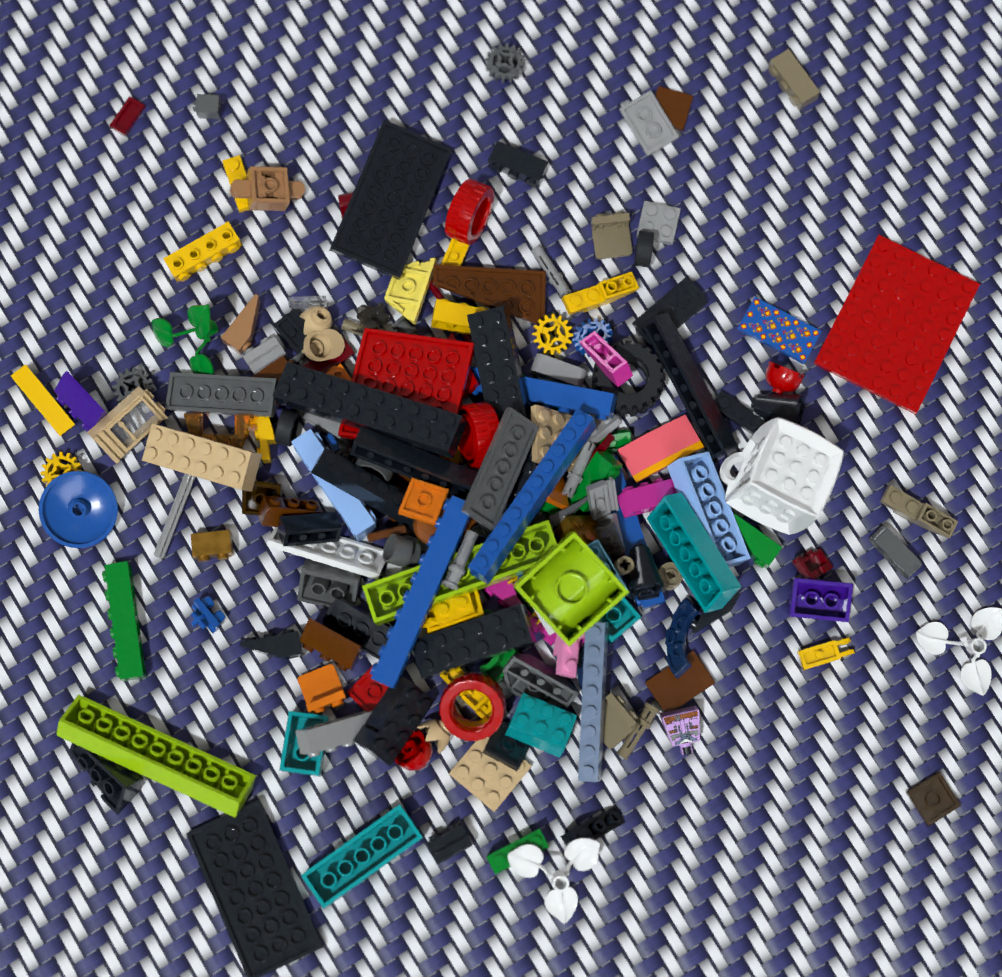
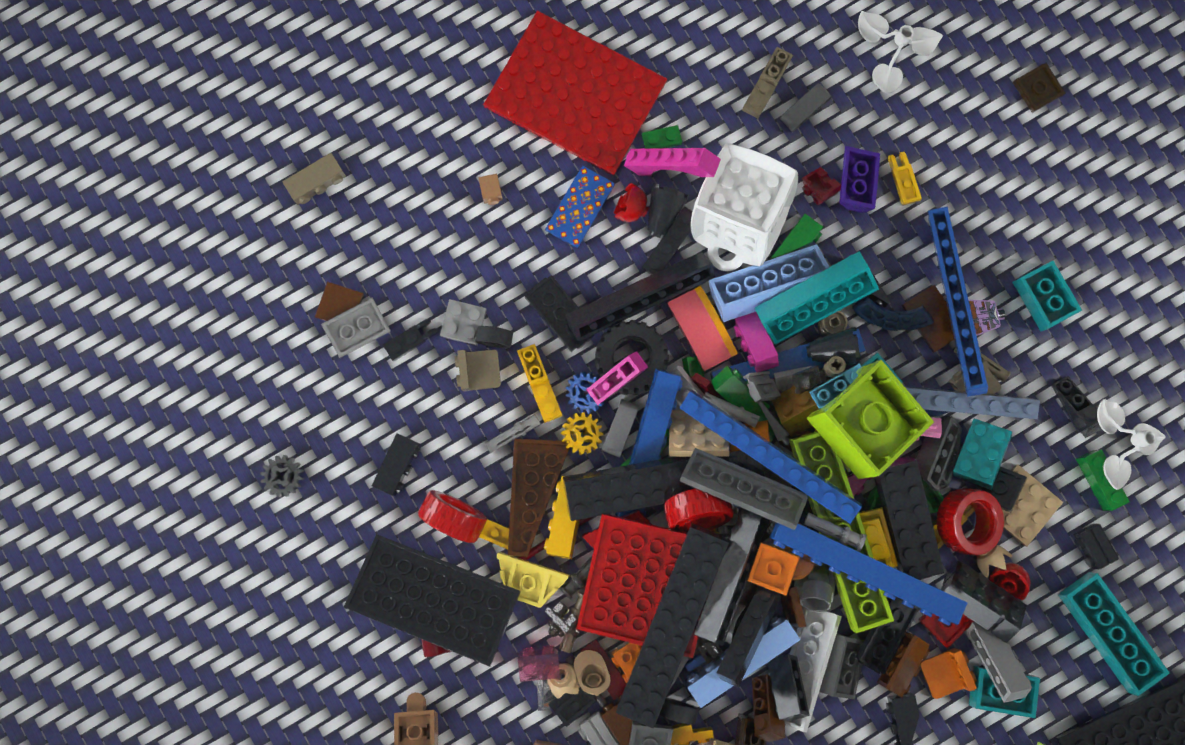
camera: 90 degrees left, 5 degrees up
none -> black hinge [383,318,437,362]
none -> medium nougat brick [478,173,503,205]
none -> clear pink bracket [518,645,560,682]
none -> dark pink arch [624,148,721,177]
none -> green plate [641,125,682,149]
none -> blue brick [928,206,988,397]
none -> teal brick [1012,261,1082,331]

